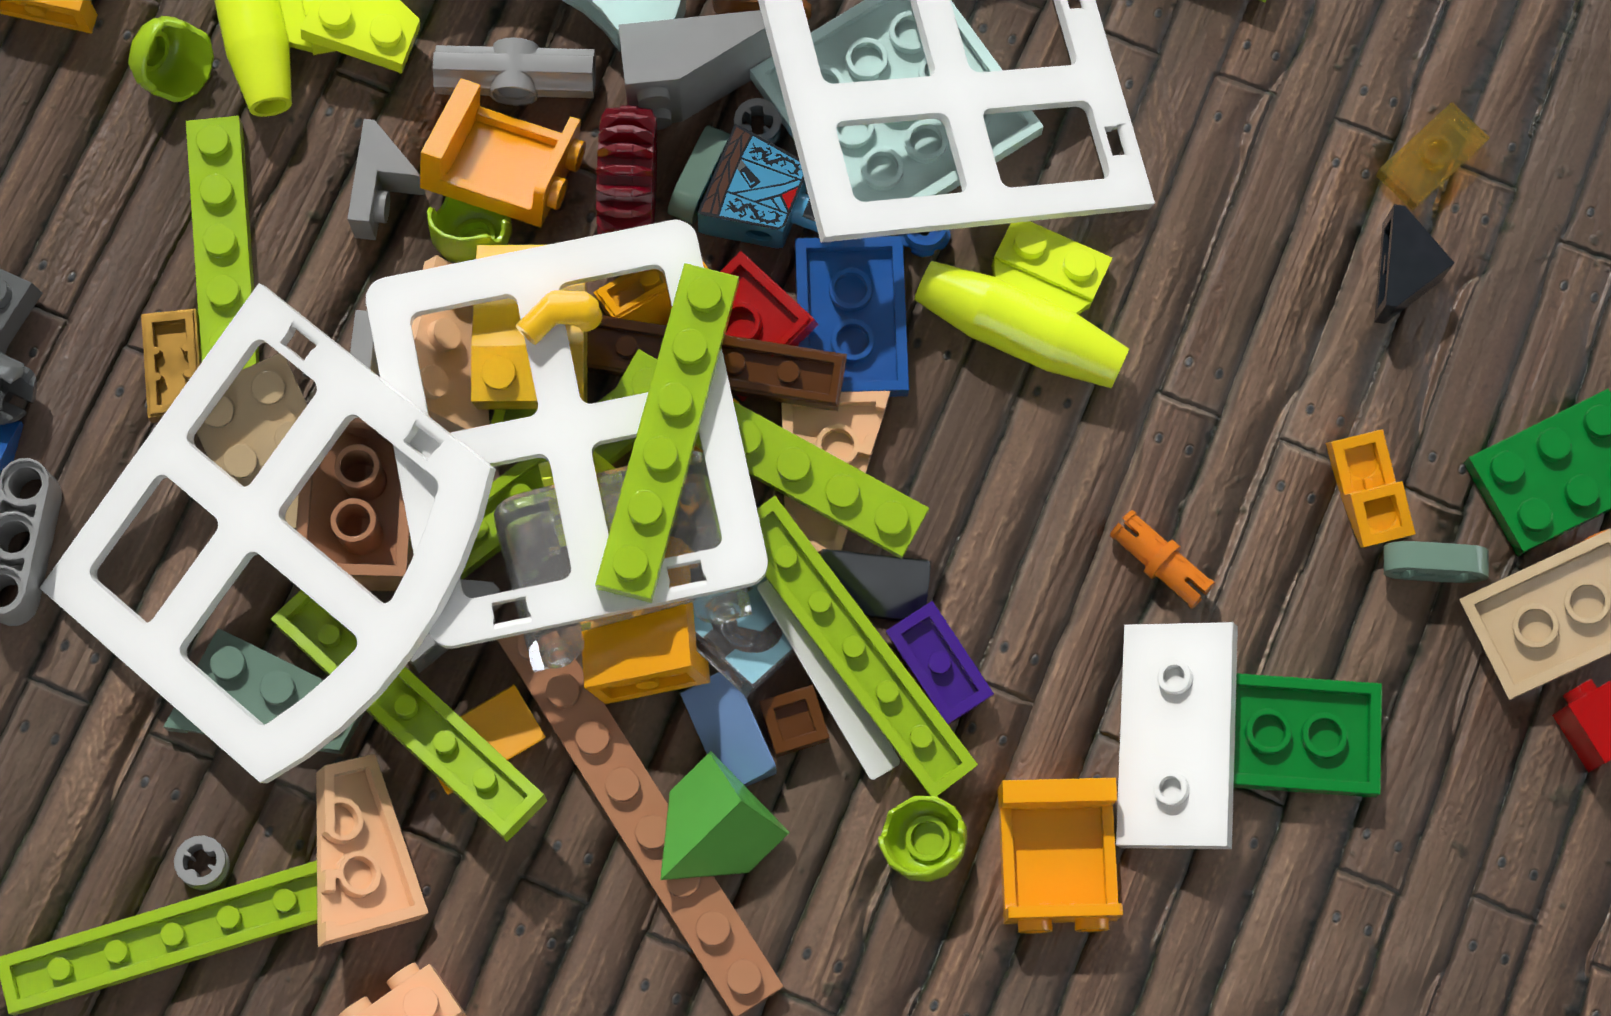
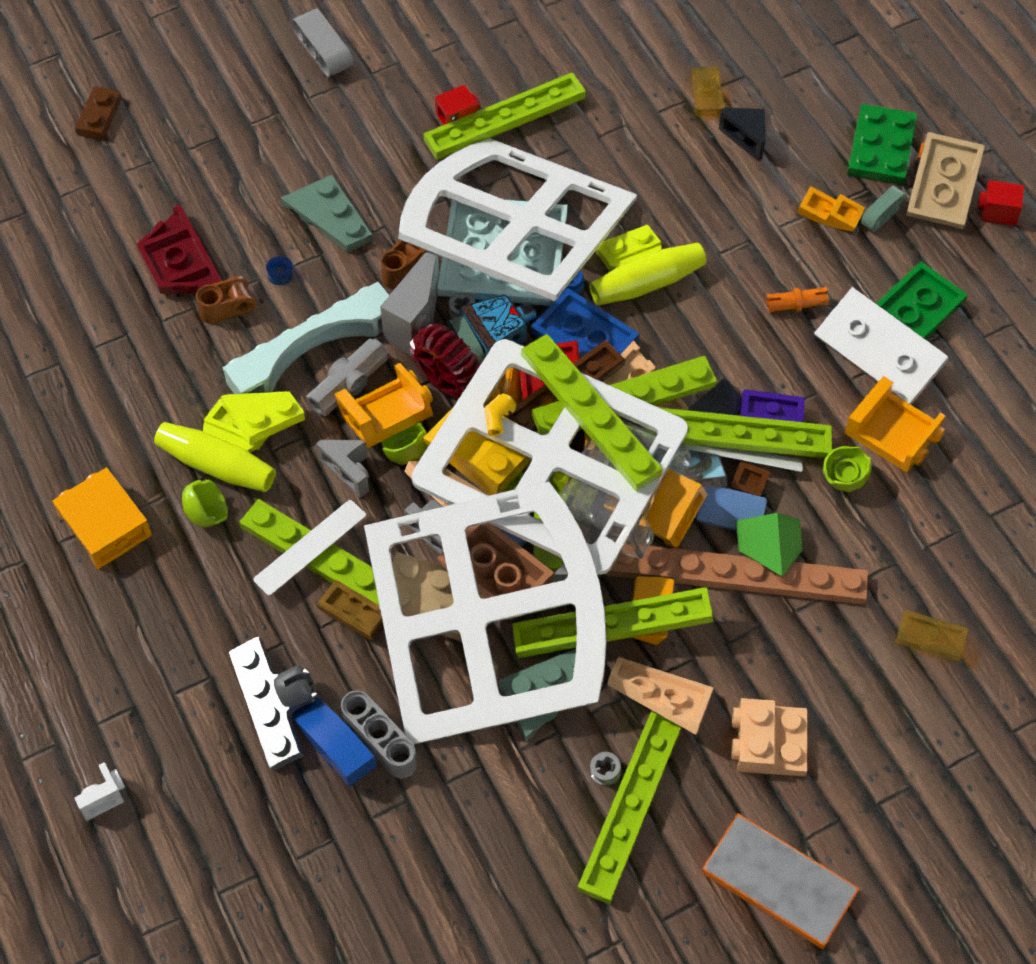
camera: 45 degrees left, 15 degrees down
none -> white sticker [253,500,366,595]

